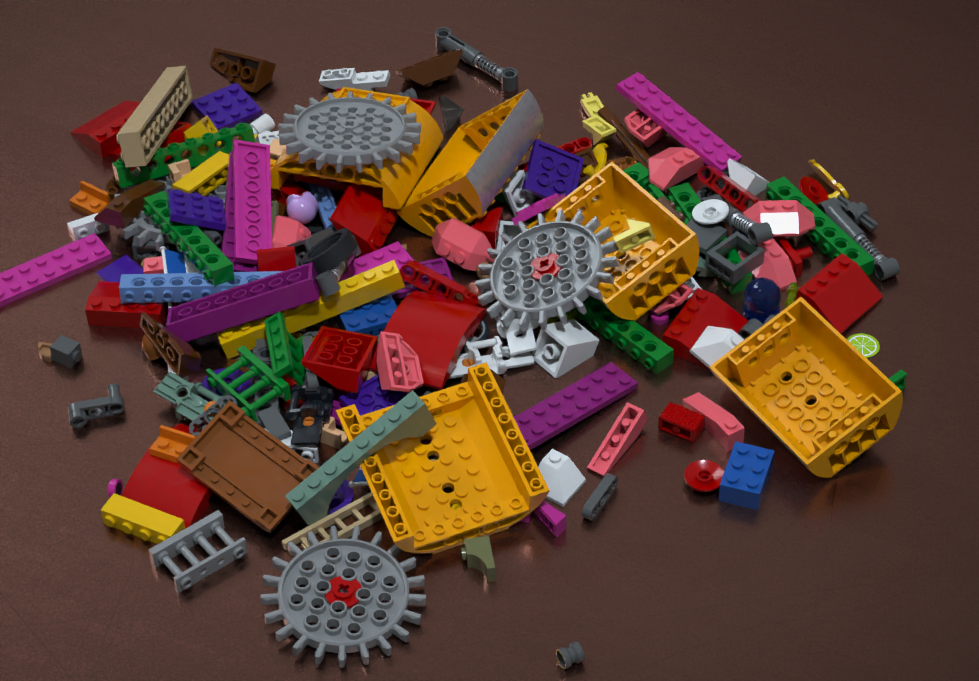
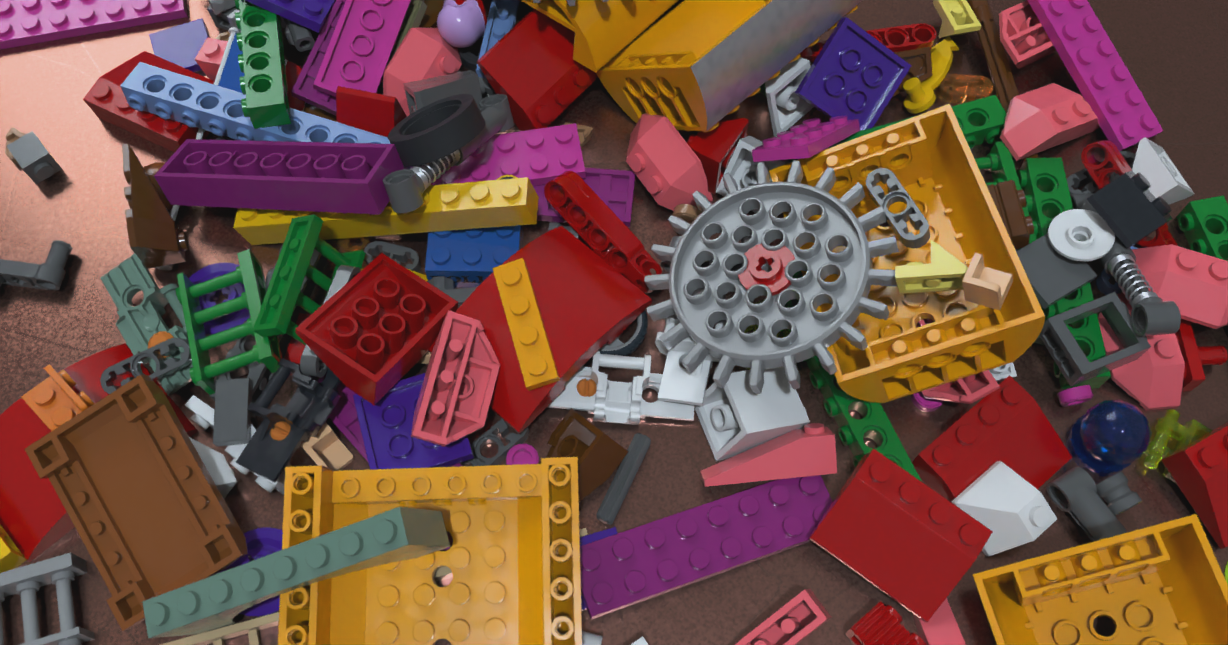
camera: 20 degrees right, 20 degrees up
none -> light orange plate [492,258,560,391]
none -> dark grey axle [597,433,651,525]
none -> coral slope [700,423,837,487]
none -> red slope [809,448,993,622]
none -> dark grey beam [866,168,930,248]
none -> light nougat panel [962,253,1013,311]
none -> dark pink tile [1057,385,1094,407]
none -> black slope [1087,171,1173,248]

